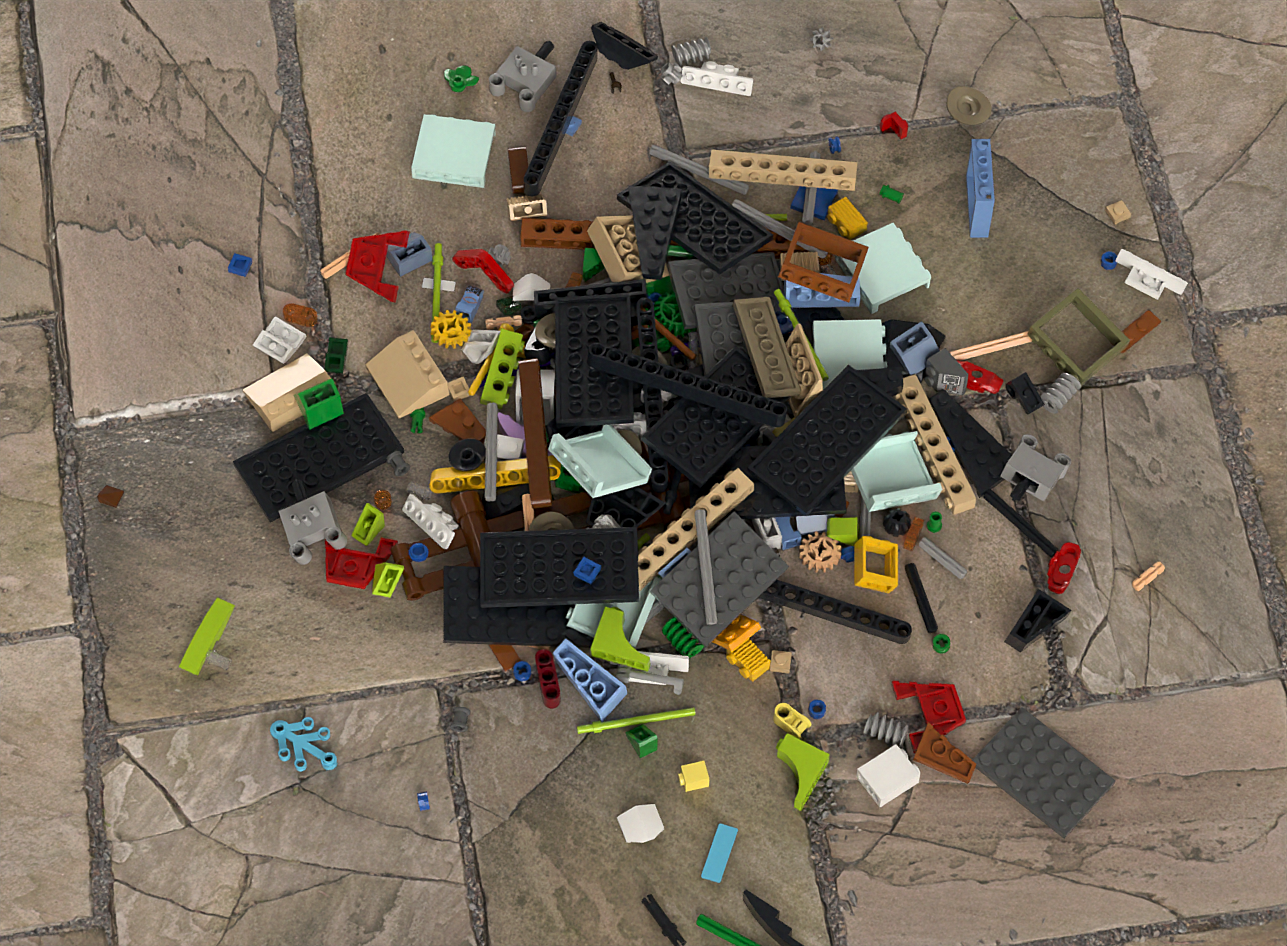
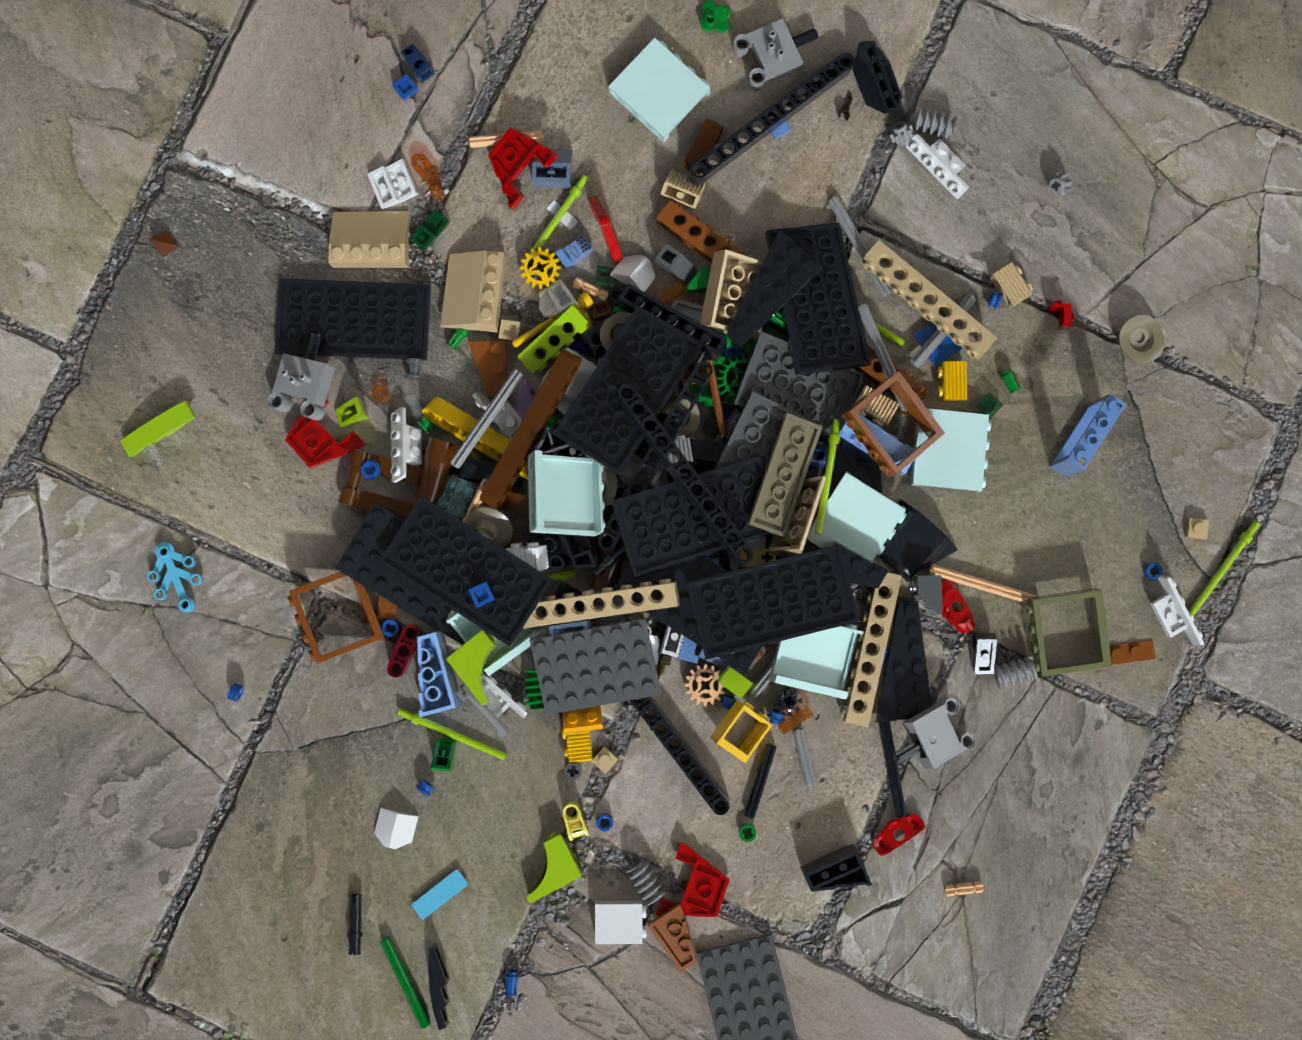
camera: 40 degrees right, 25 degrees up
green slope [294,378,344,430] -> none
lime slope [372,562,404,598] -> none
black dish [448,439,486,471] -> none
light grey gear [488,244,511,267] -> none
light yellow brick [678,761,709,792] -> none
light grey axle [695,510,717,625] -> none
sand blue slope [890,321,940,376] -> none
green pin [927,511,942,533] -> none
none -> dark orange window [287,572,384,665]
none -> dark blue leg [401,43,435,84]
none -> blue bush [415,778,435,797]
none -> green bush [416,415,435,434]
none -> clear orange bush [429,183,444,202]
none -> clear light blue bracket [438,475,479,521]
none -> blue pin [504,969,520,997]
none -> dark grey bush [564,762,583,780]
none -> dark grey slope [655,243,697,285]
none -> blue plate [767,709,785,725]
none -> clear green plate [975,392,1003,420]
none -> tan brick [990,262,1033,309]
none -> lime bar [1188,521,1260,617]

